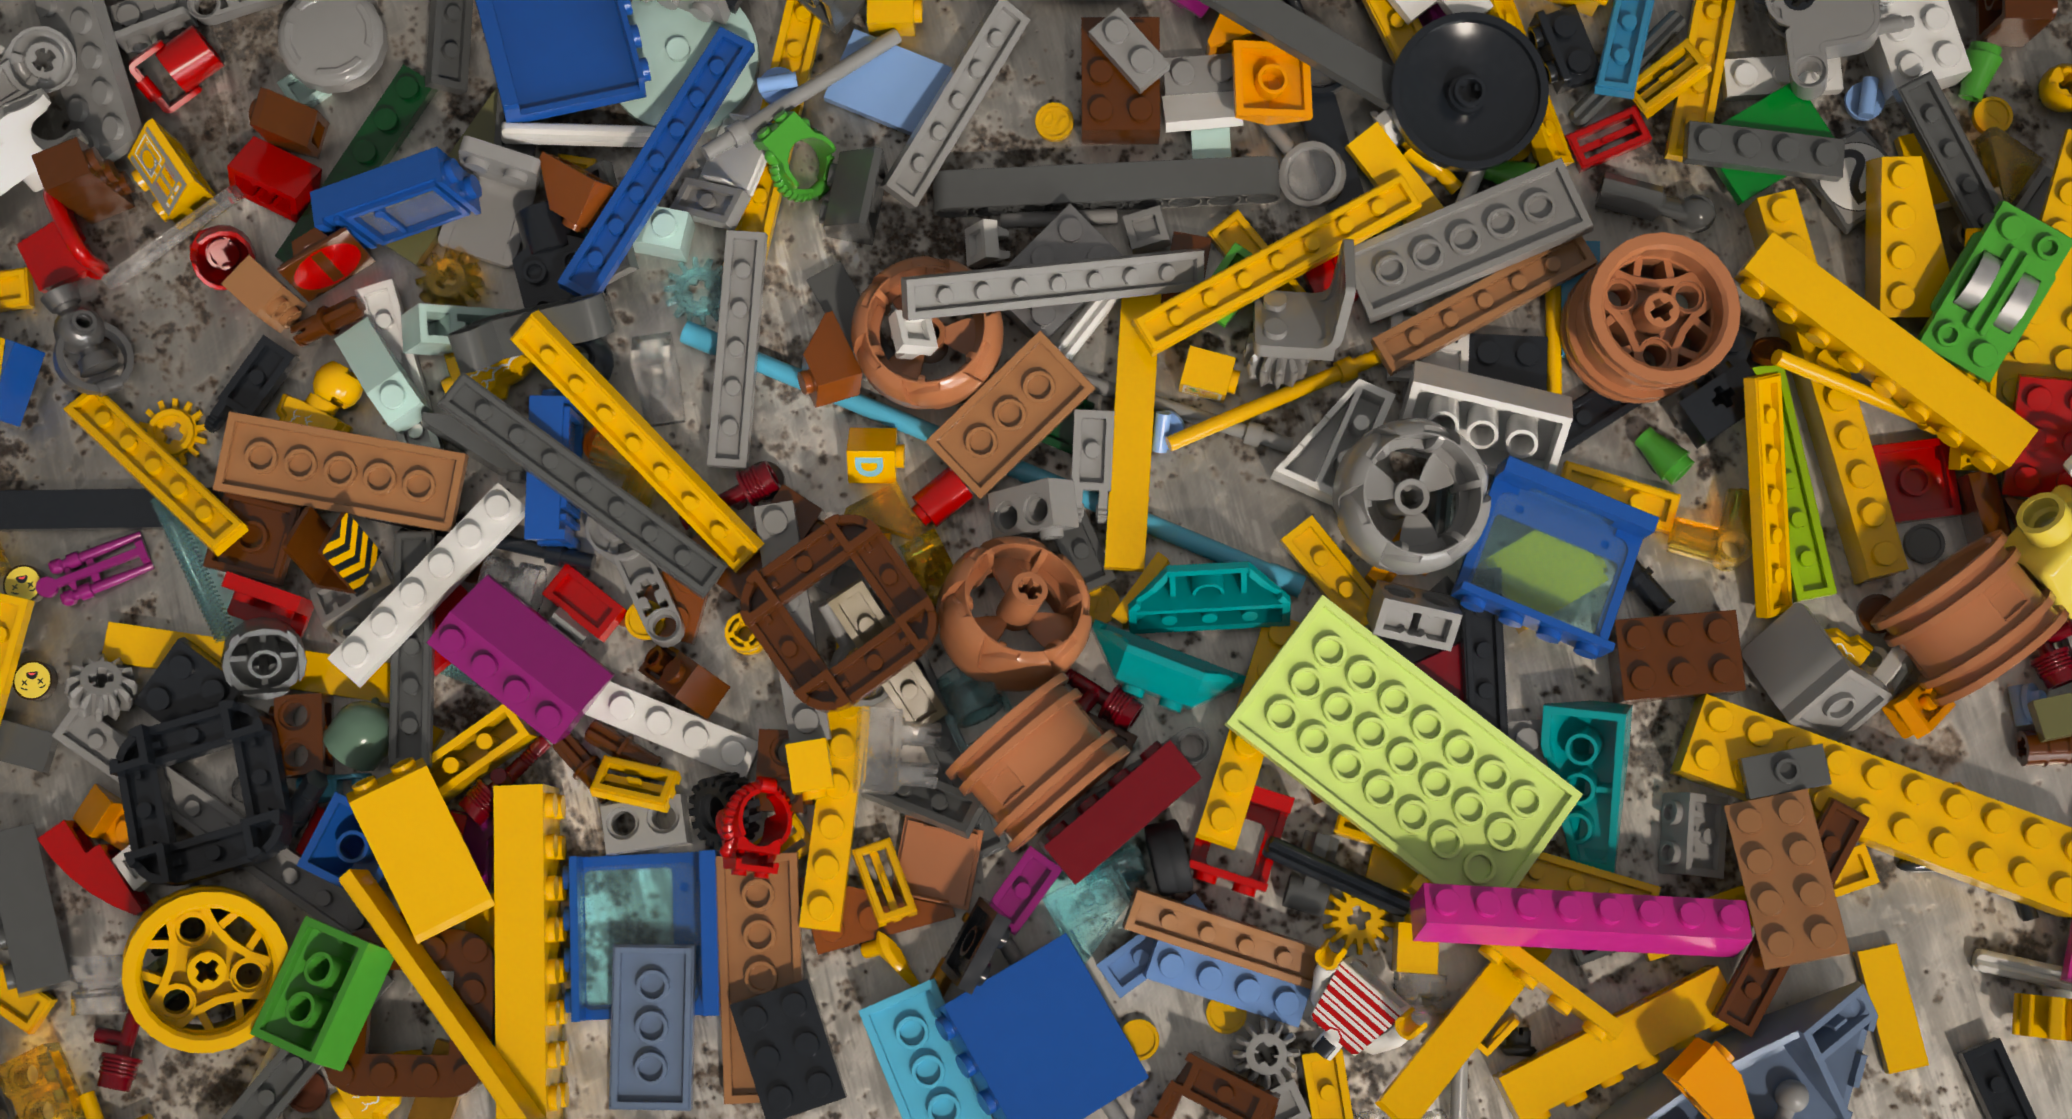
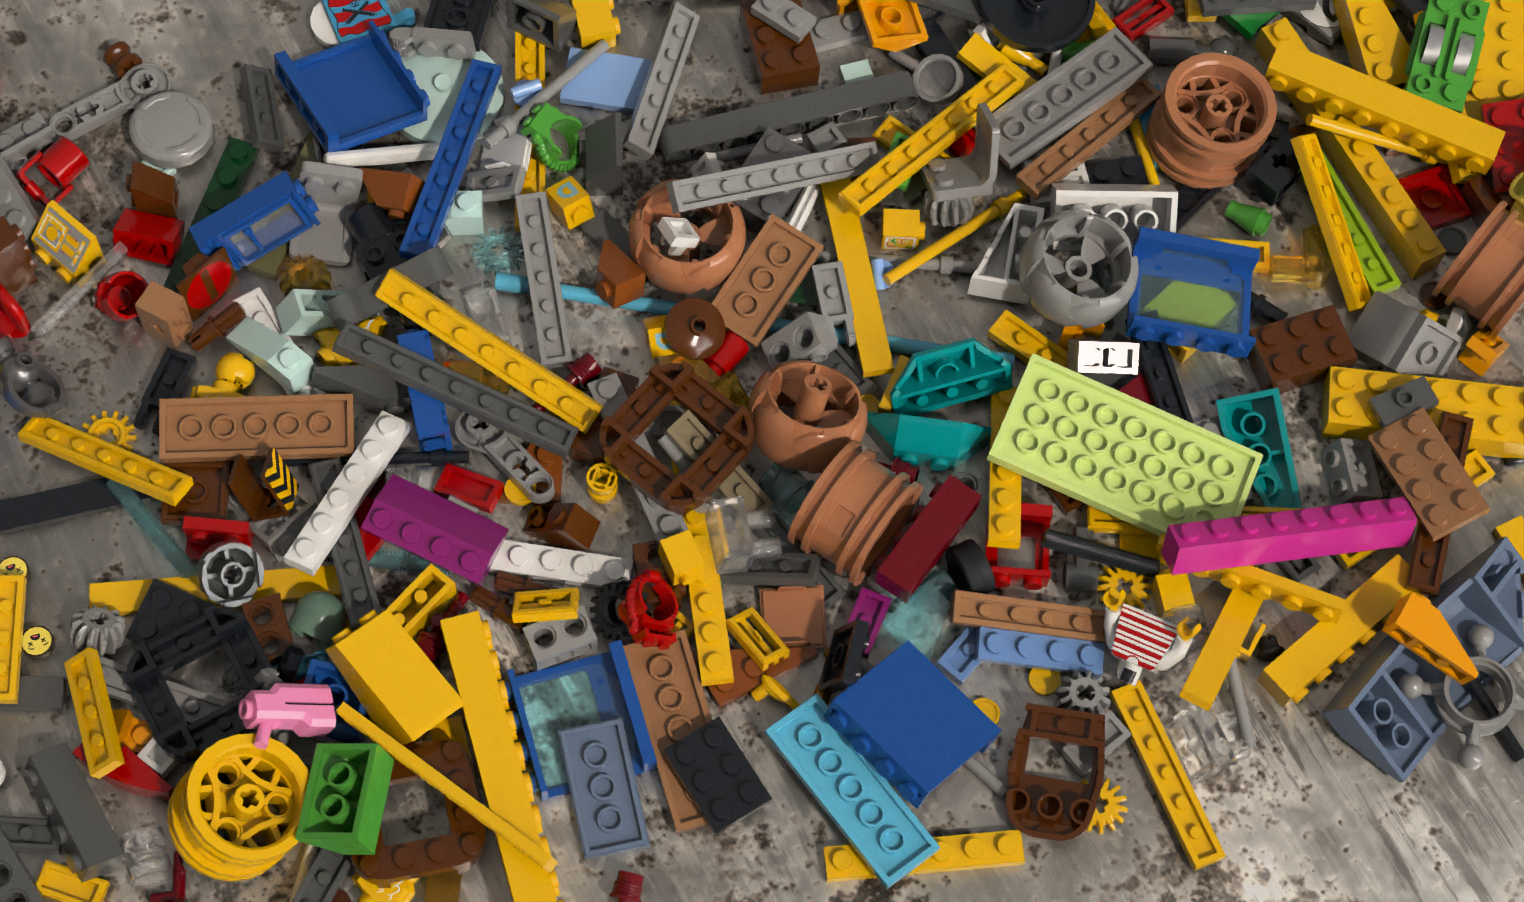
camera: 25 degrees left, 15 degrees down
magenta piece [36,531,155,607] -> none
yellow piece [1035,102,1074,142] -> none
white tile [1162,91,1243,133] -> none
none -> yellow plate [64,647,125,779]
none -> bright pink piece [238,668,336,749]
none -> yellow brick [545,175,595,230]
none -> reddish brown dish [664,298,726,360]

